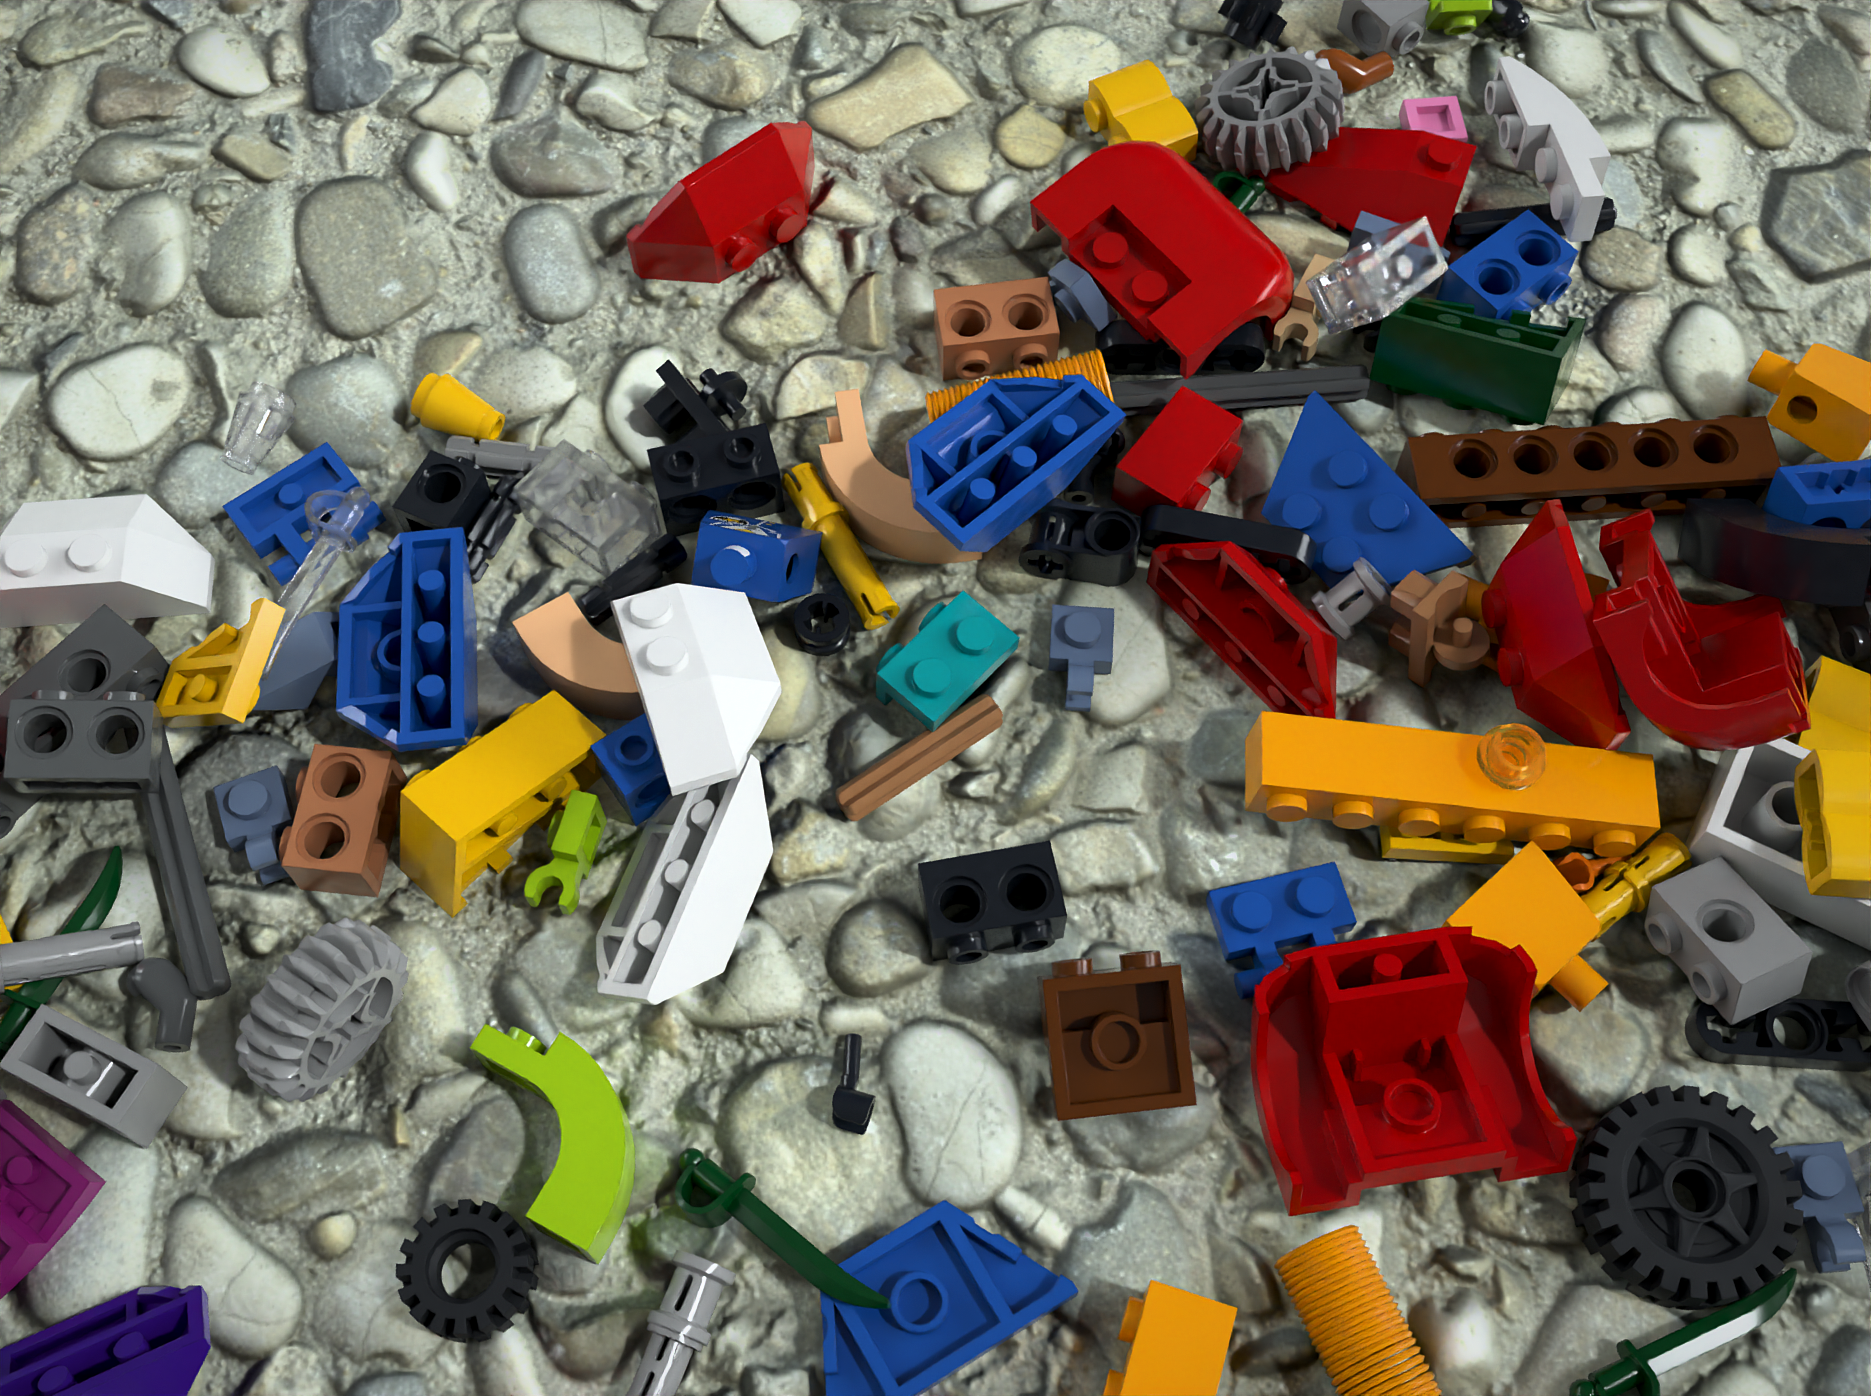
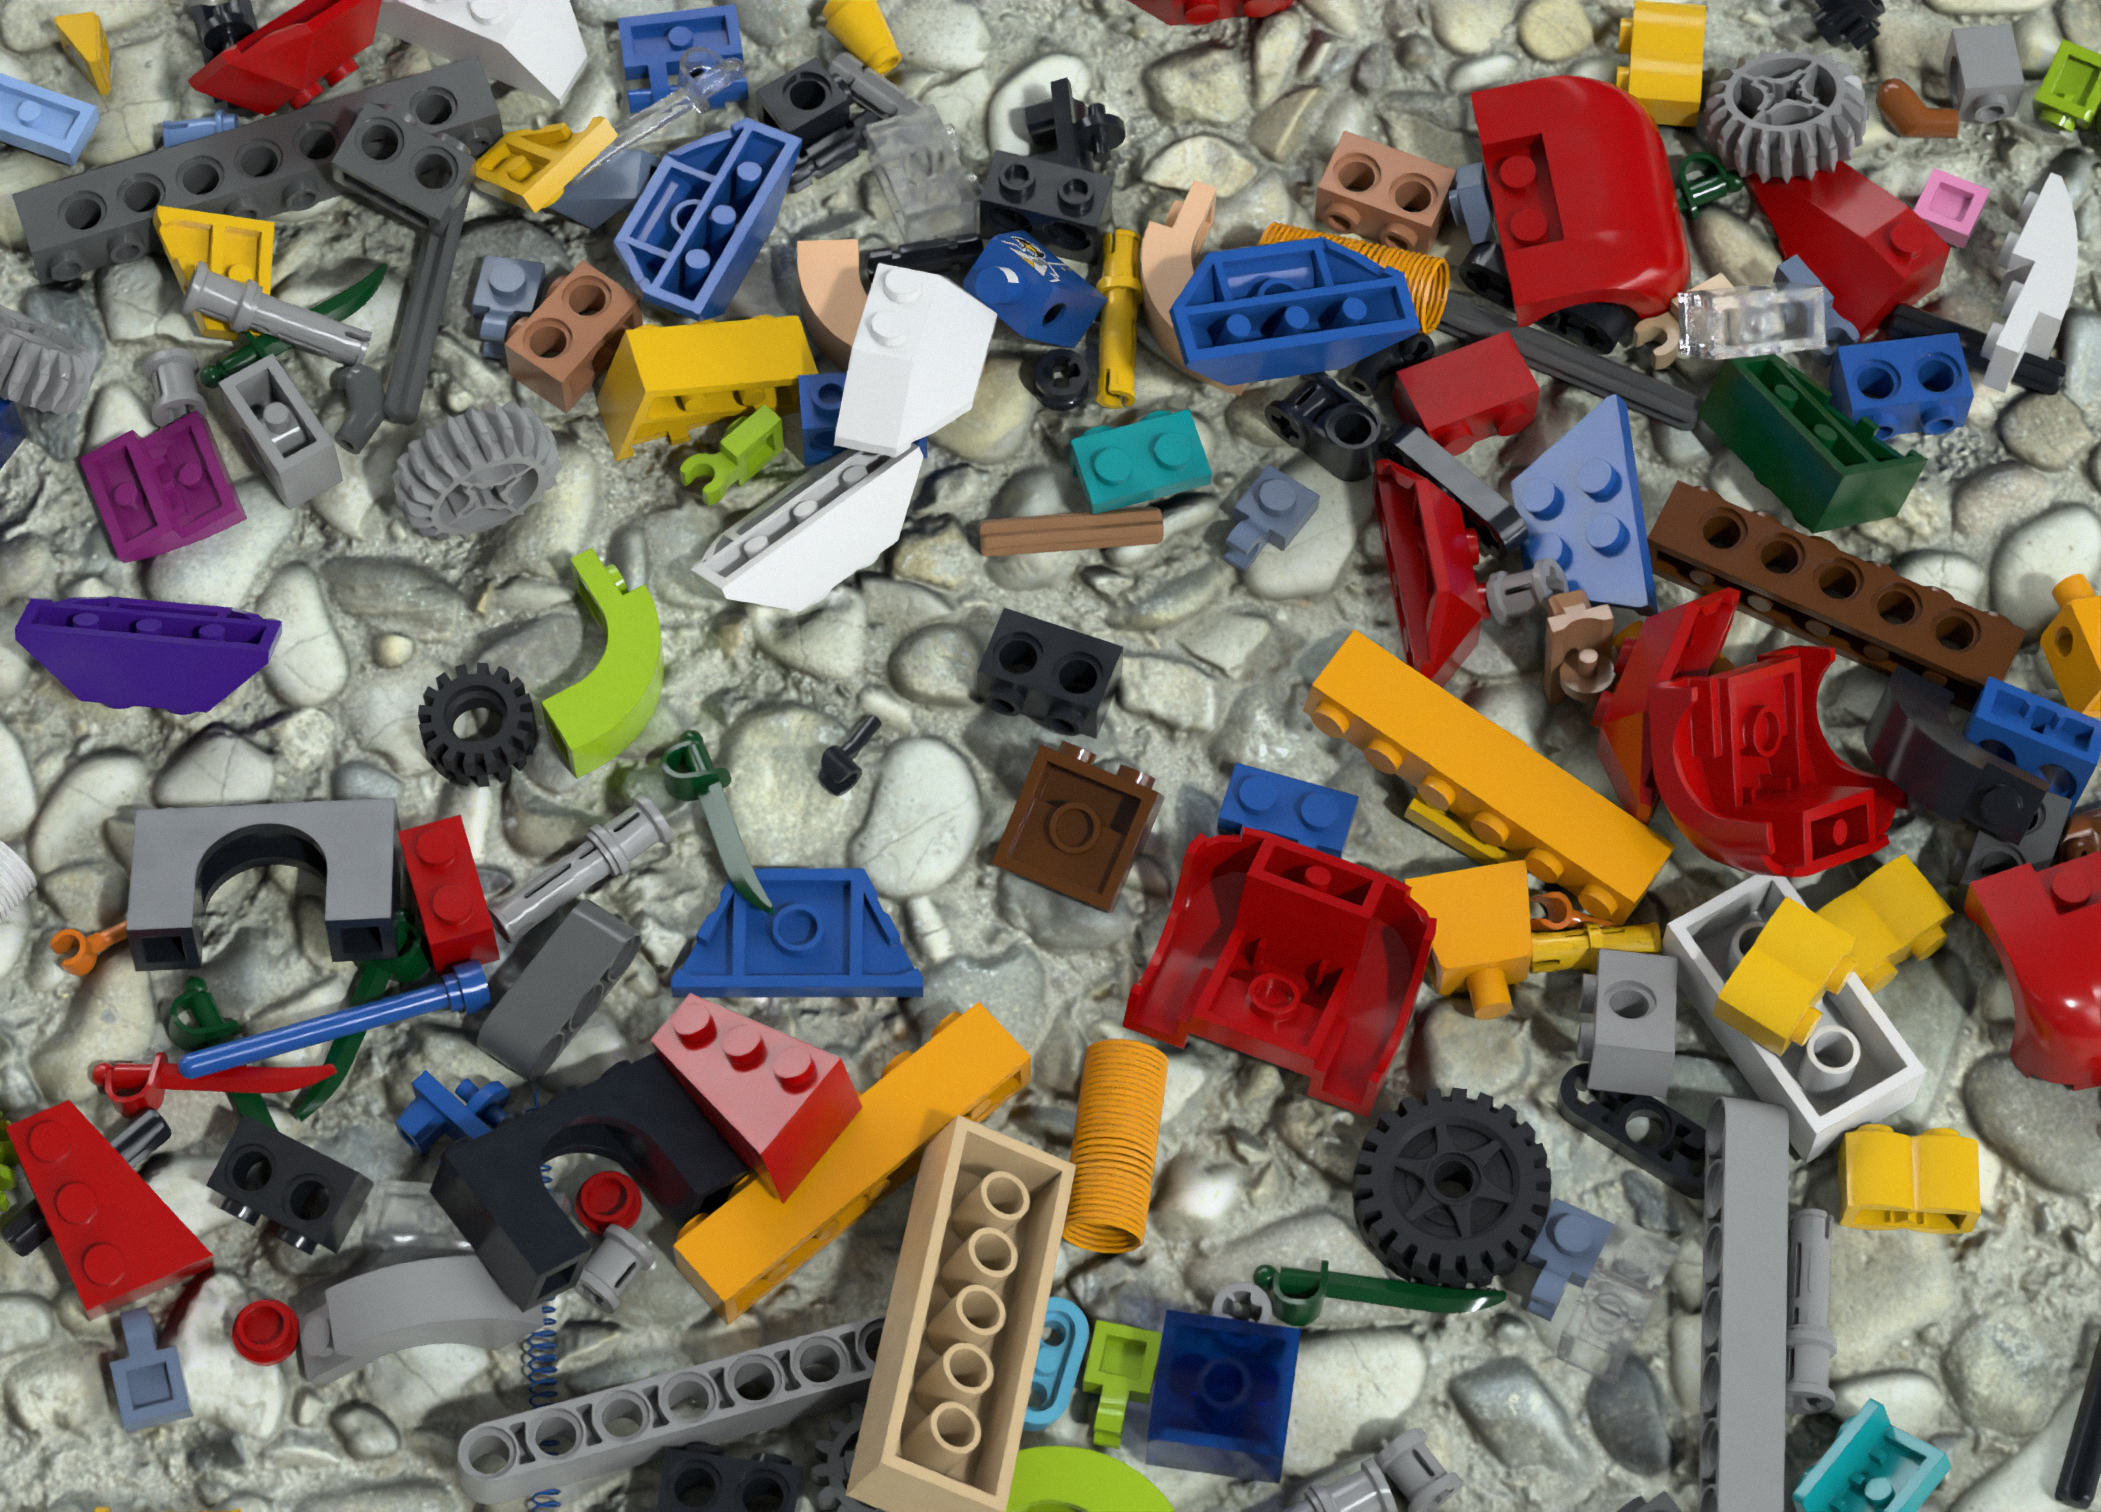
camera: 30 degrees right, 0 degrees up
clear yellow plate [1477,723,1546,790] -> none

